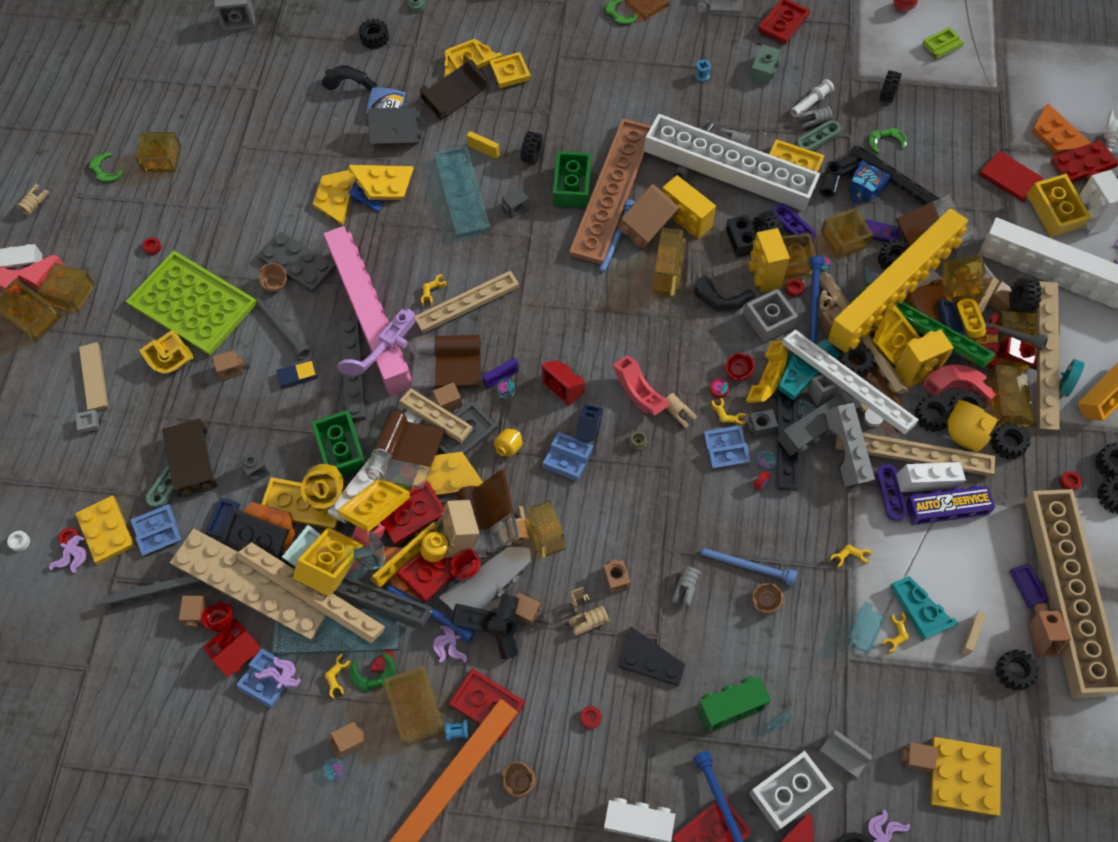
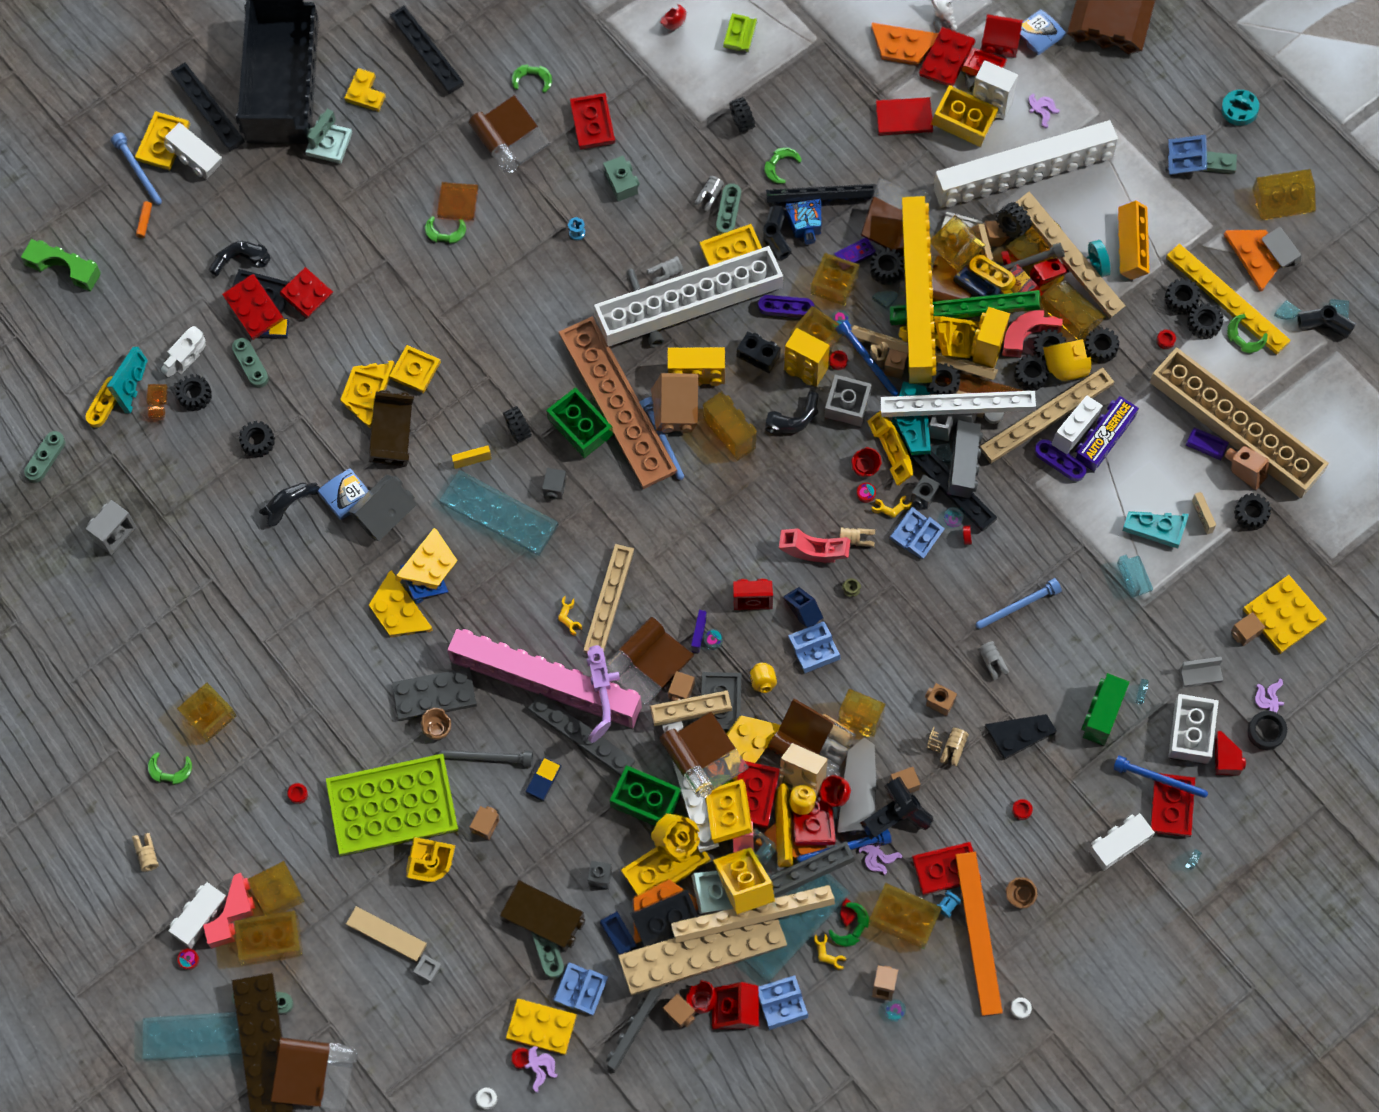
camera: 45 degrees left, 5 degrees up
lavender piece [255,657,301,689] -> none
medium nougat hair [752,583,784,614] -> none
black tyre [753,210,785,237] -> none
white pin [790,79,834,118] -> none
light grey arch [824,403,875,487] -> none
yellow arm [829,544,872,568] -> none
yellow arm [881,612,909,654] -> none

